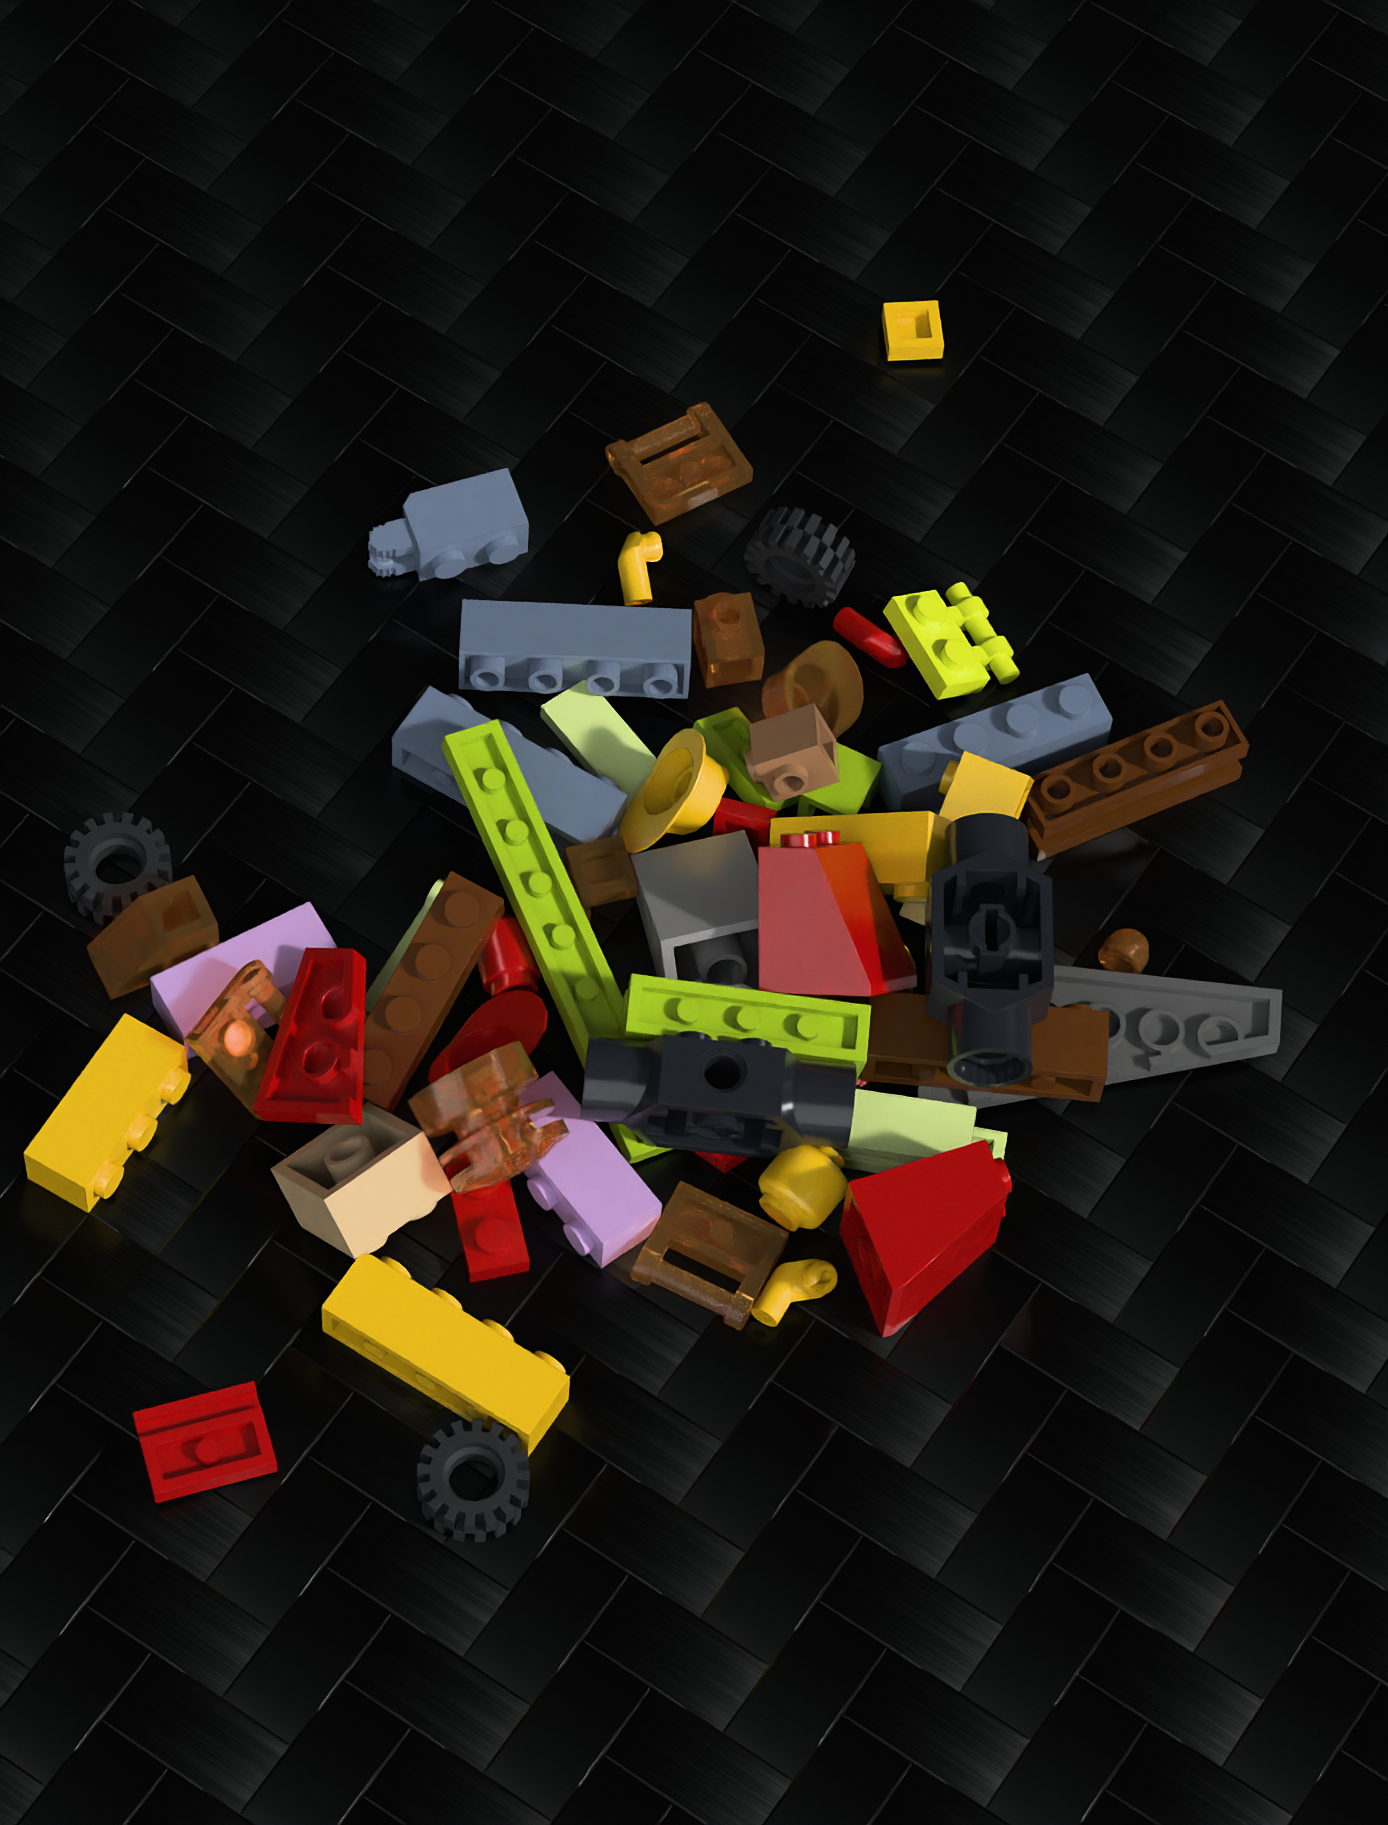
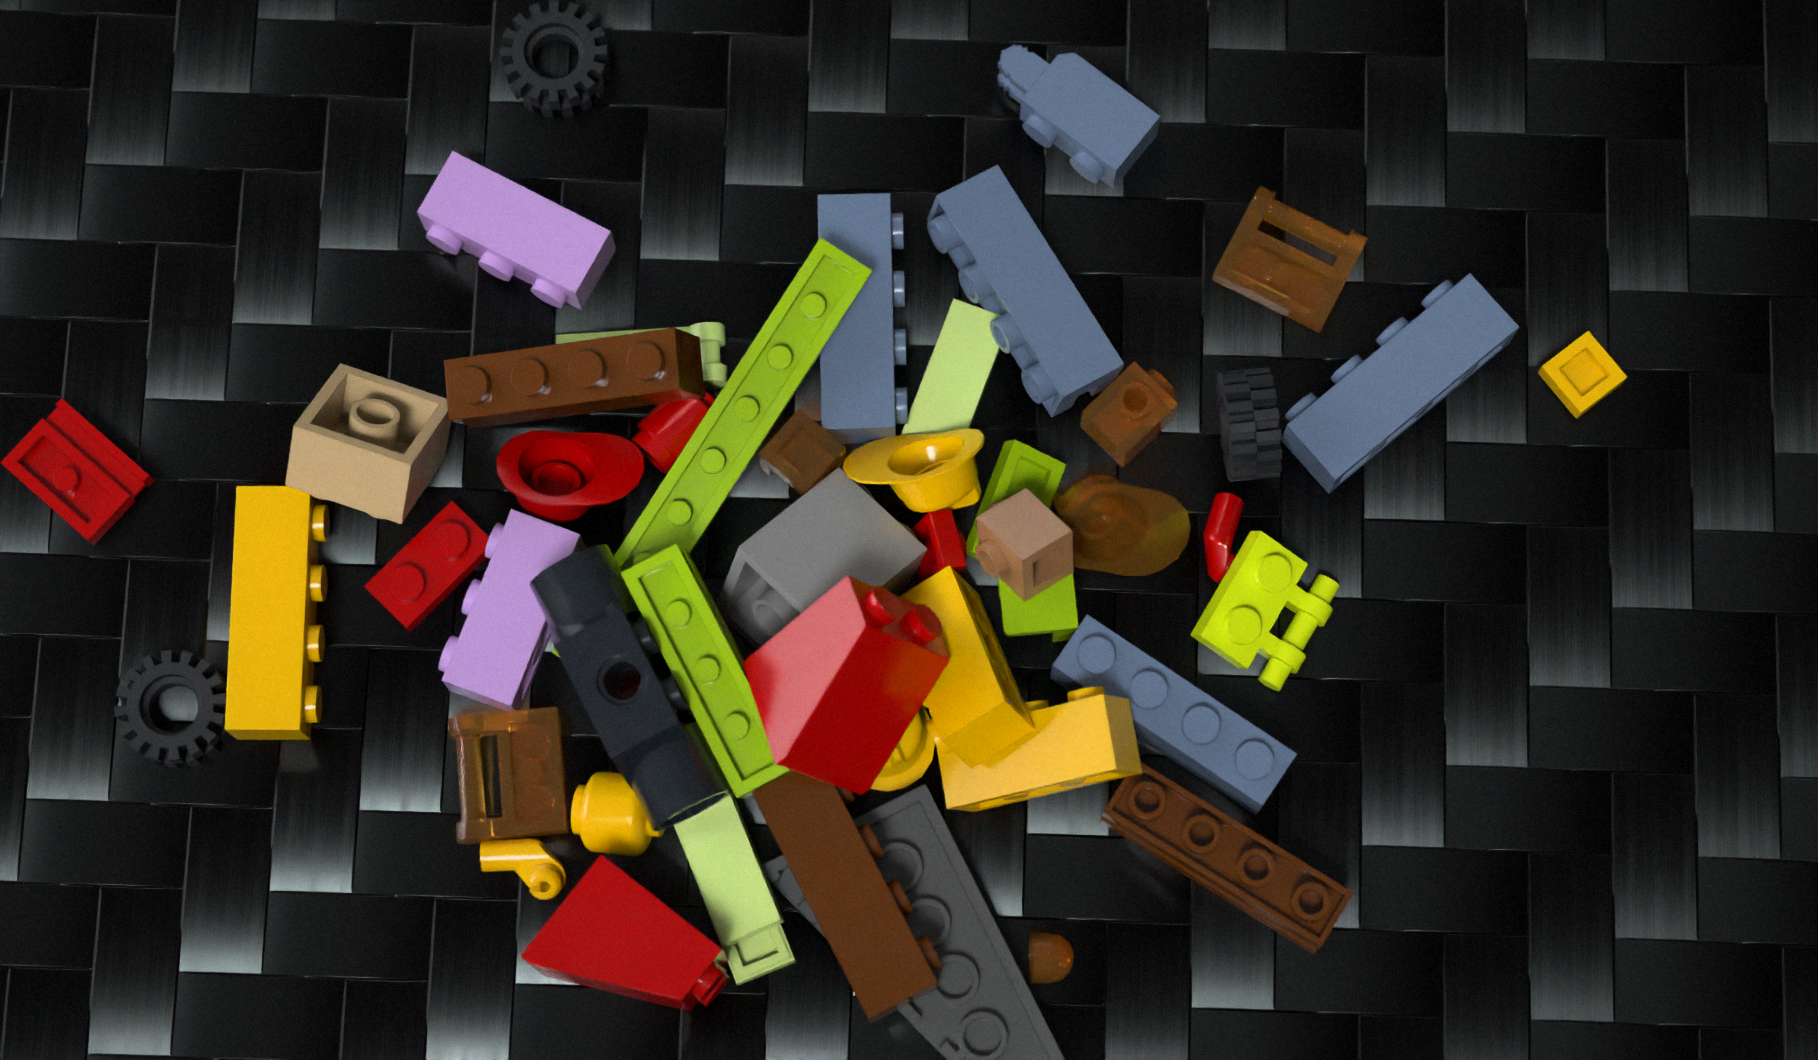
camera: 65 degrees right, 15 degrees up
yellow brick [23,1013,191,1213] -> none
clear orange slope [87,875,219,1000] -> none
clear orange plate [184,960,288,1121] -> none
red wing [252,947,366,1125] -> none
clear orange wheel [408,1041,570,1196] -> none
yellow arm [618,531,663,606] -> none
black brick [925,813,1054,1087] -> none
none -> sand blue brick [1281,273,1519,494]

